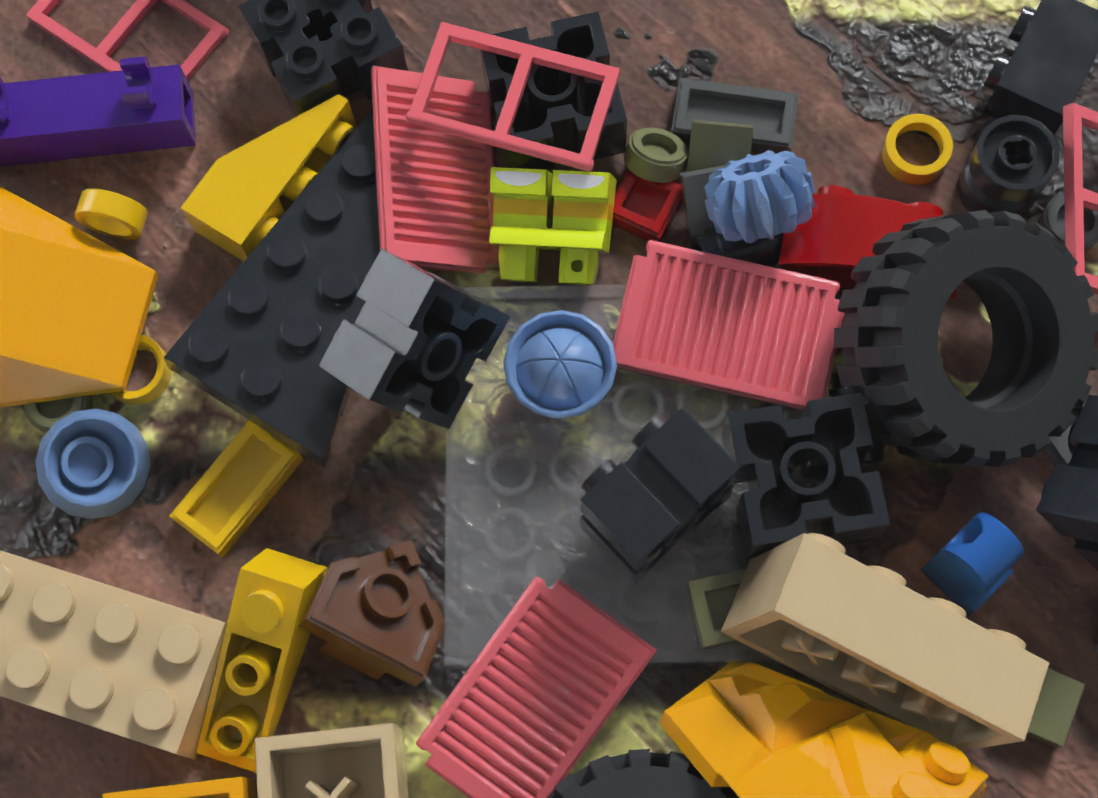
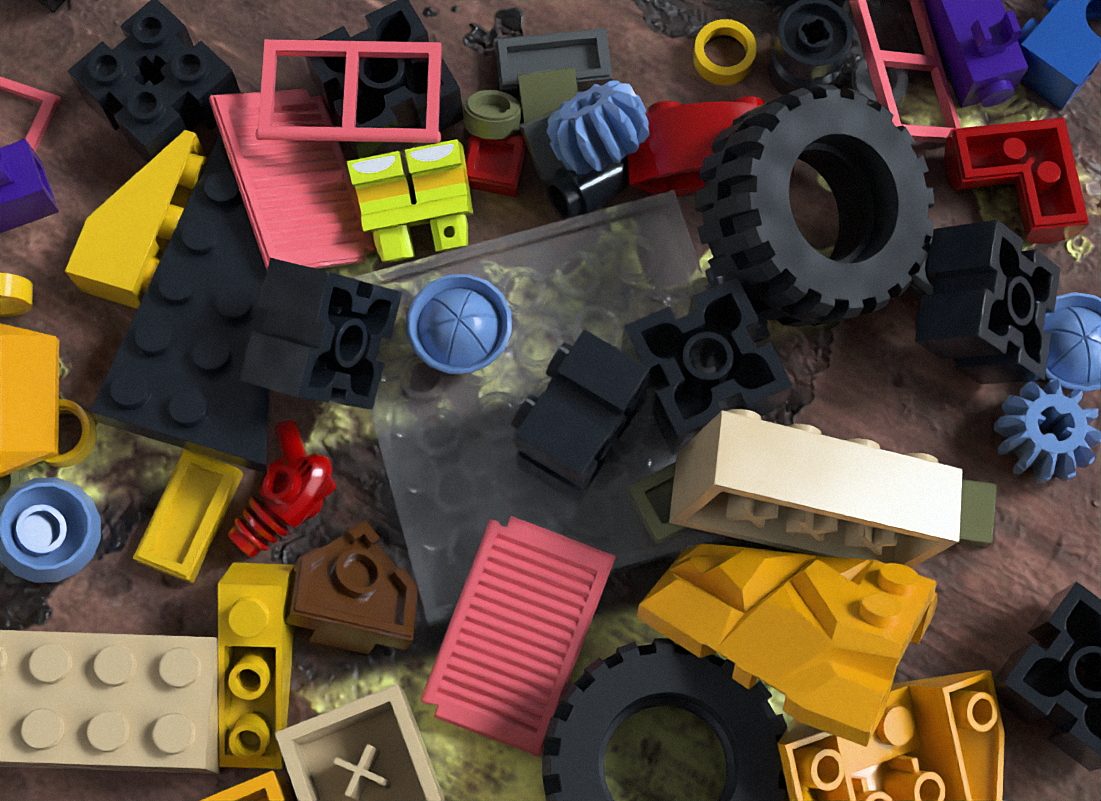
camera: 20 degrees left, 0 degrees up
coral window [613,240,844,411] -> none
blue leg [920,512,1024,617] -> none
none -> red piece [228,420,336,558]

